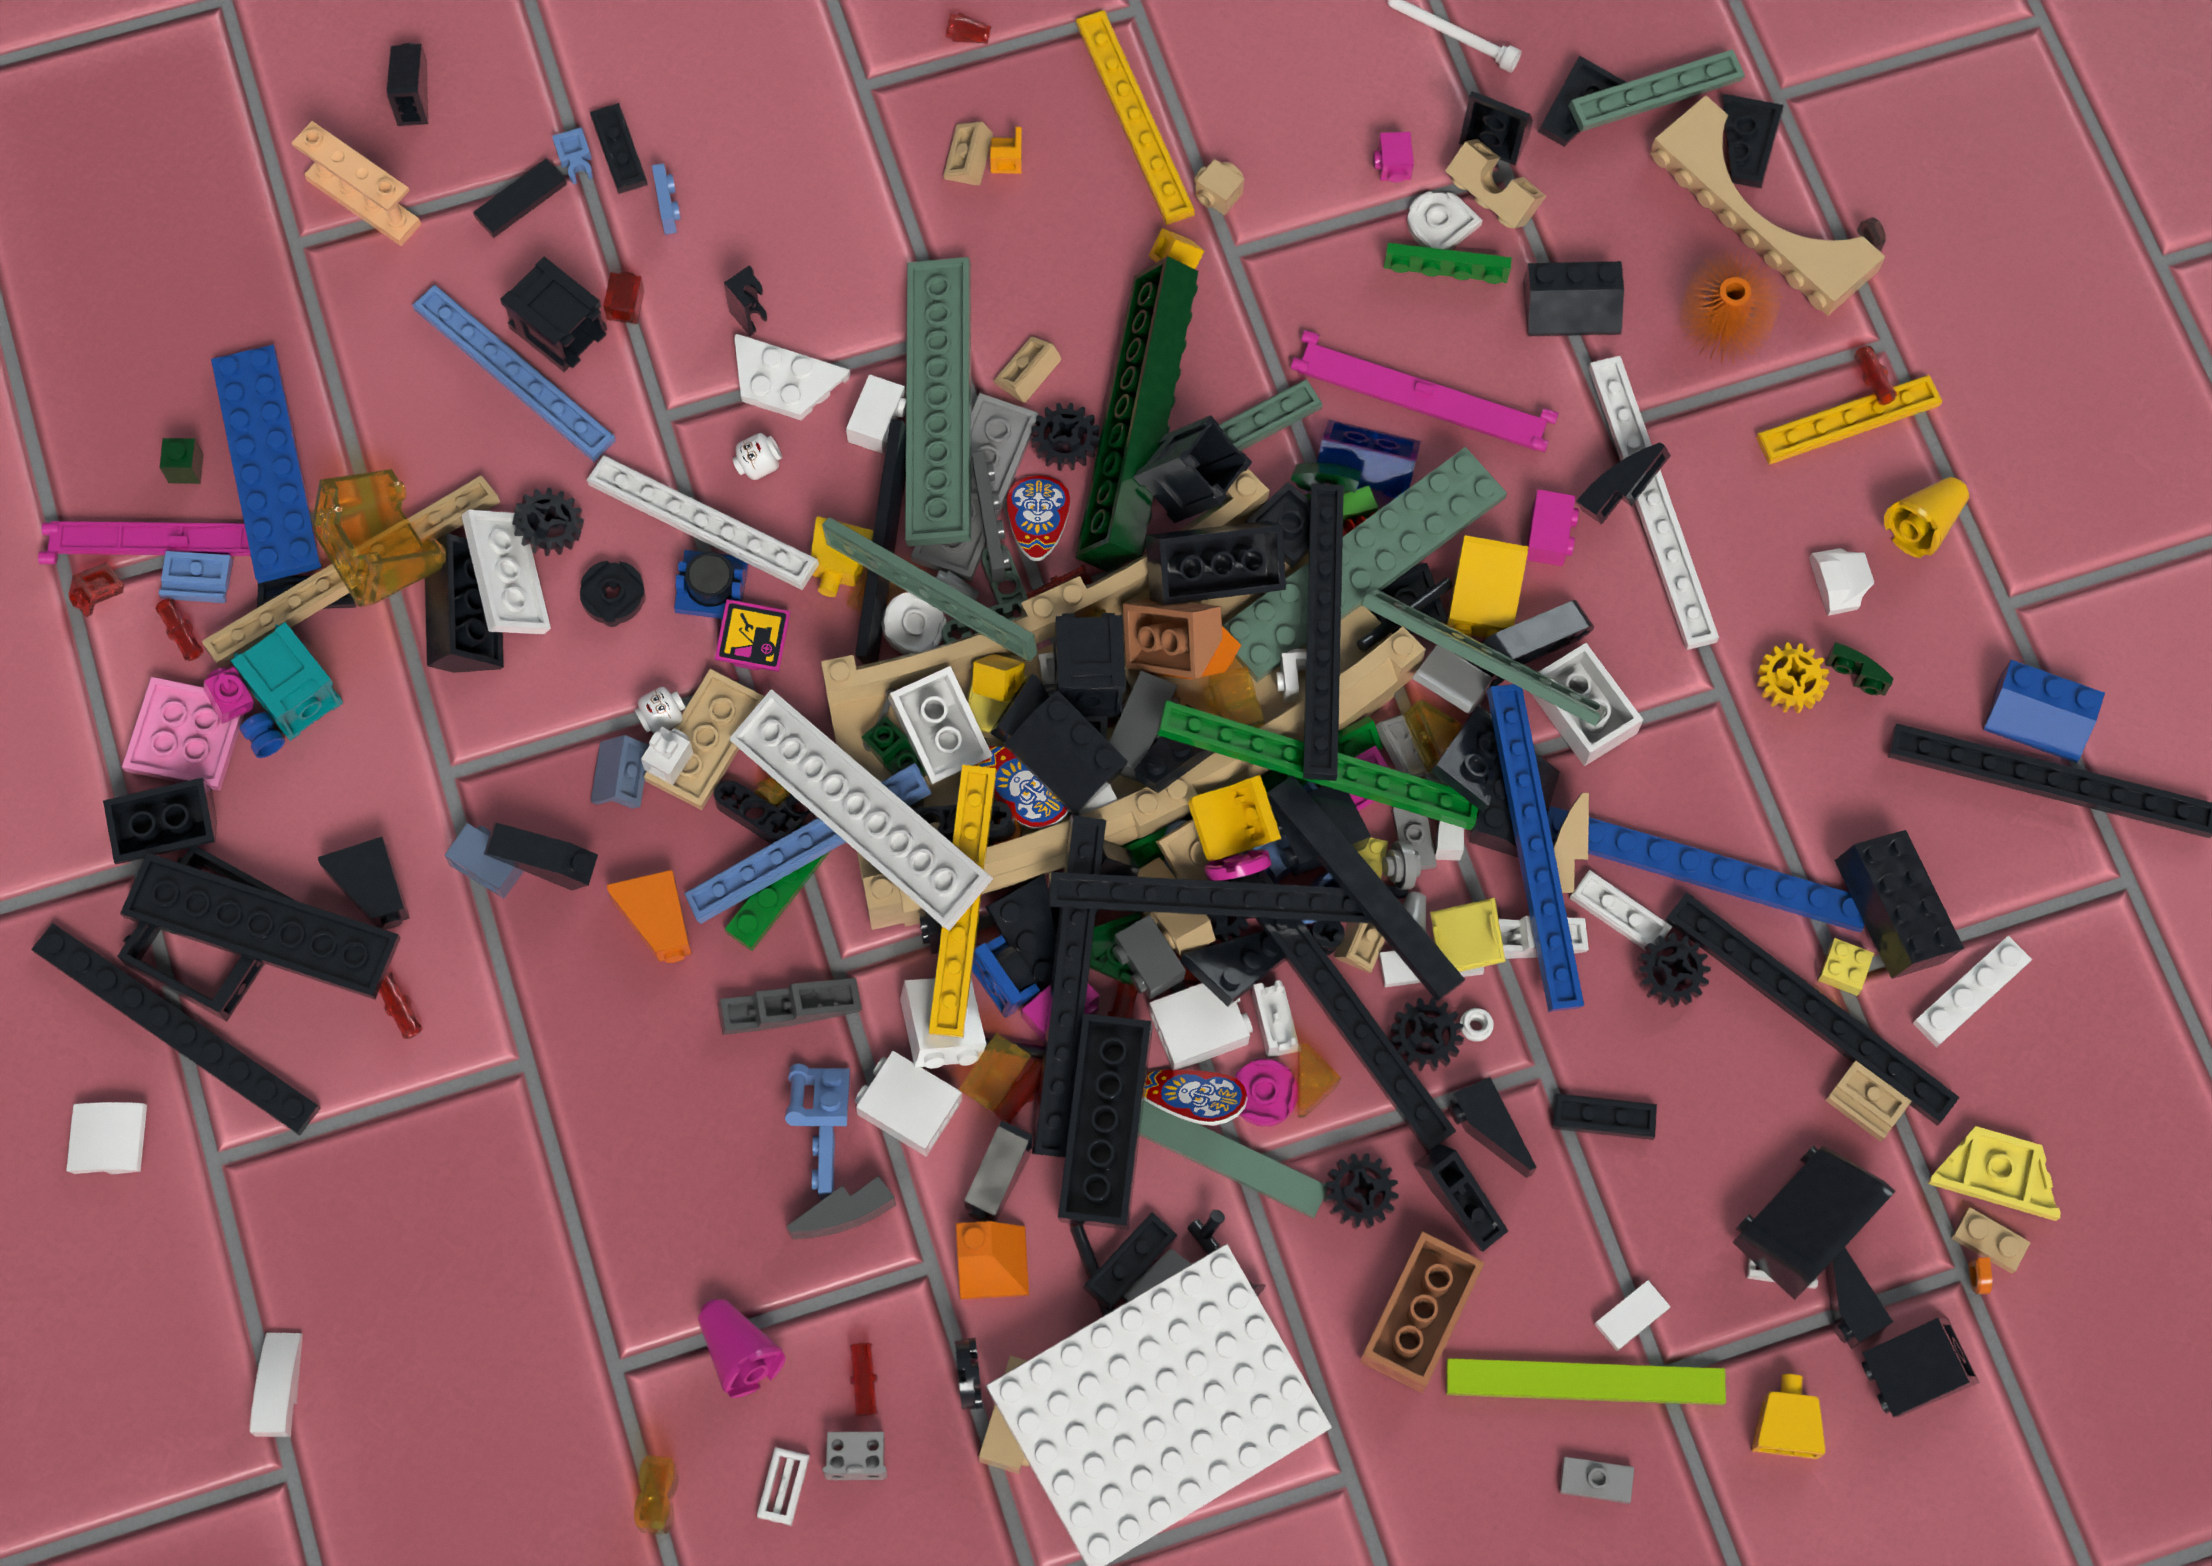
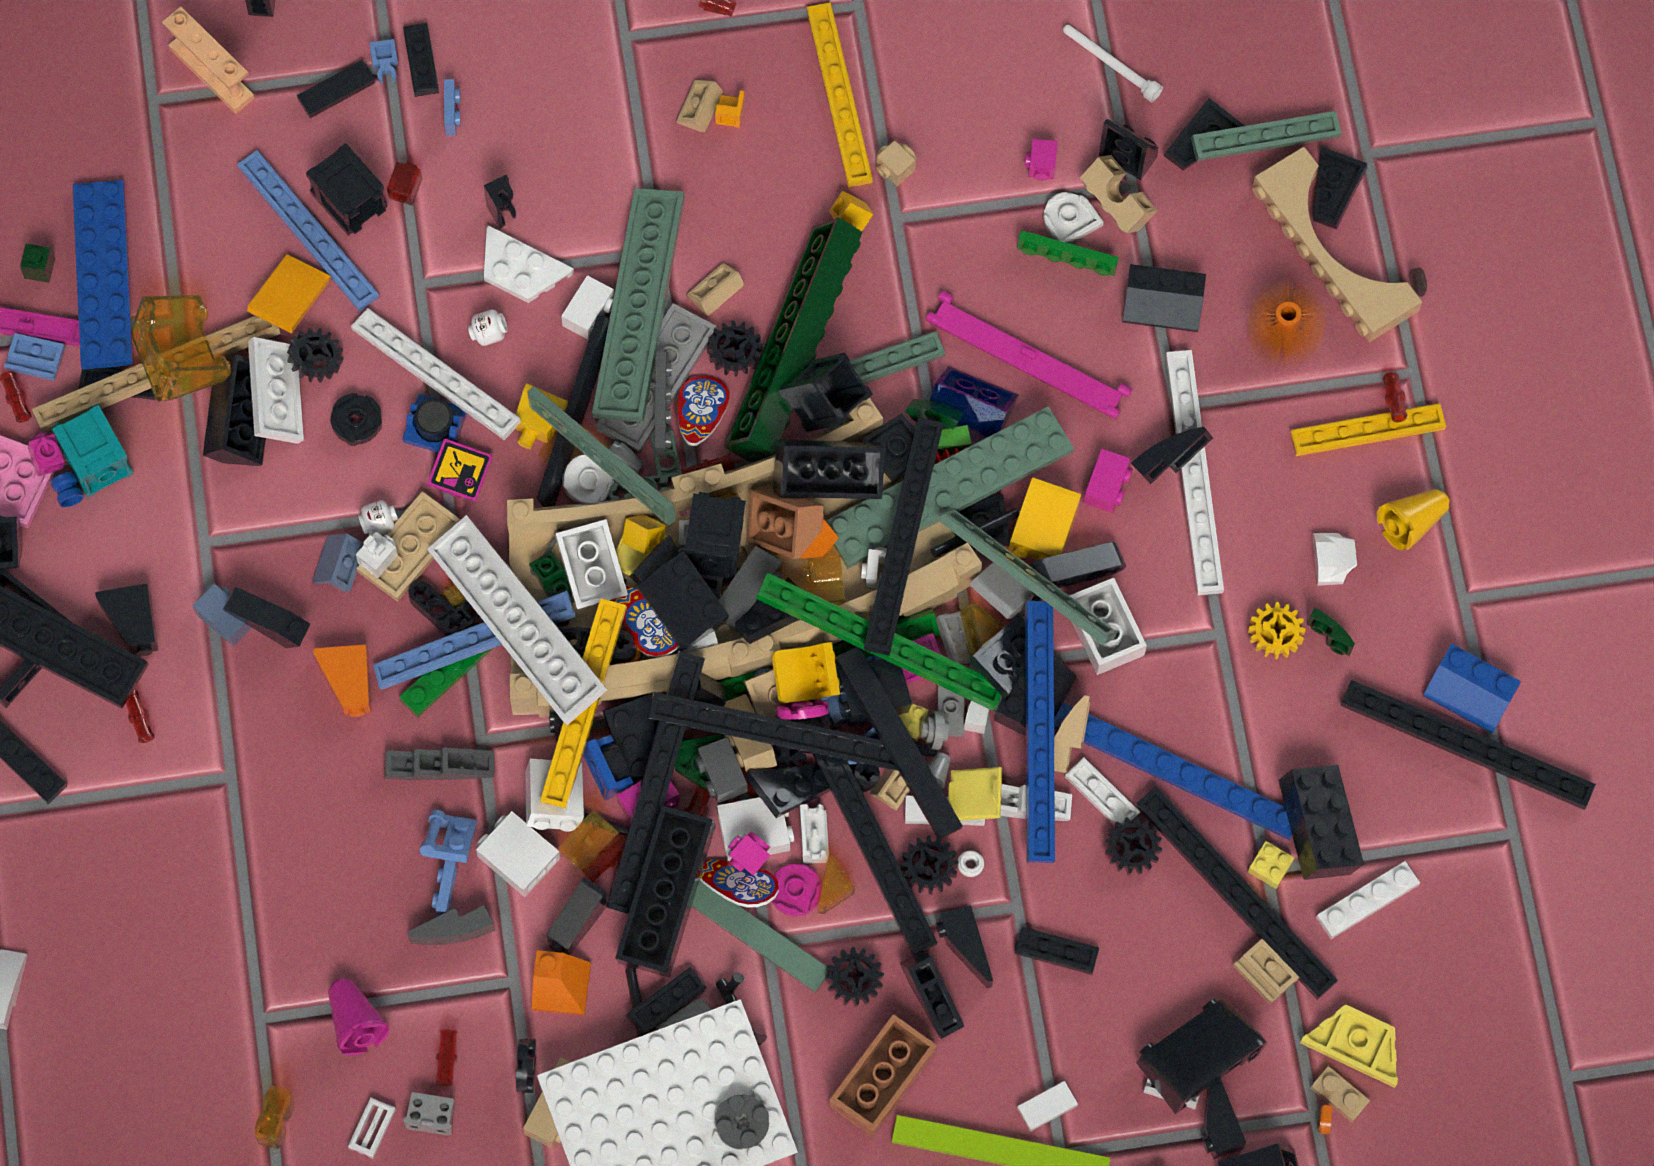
camera: 10 degrees right, 0 degrees up
none -> light orange tile [247,254,331,334]
none -> dark grey plate [714,1094,769,1150]
none -> dark pink brick [728,831,770,876]

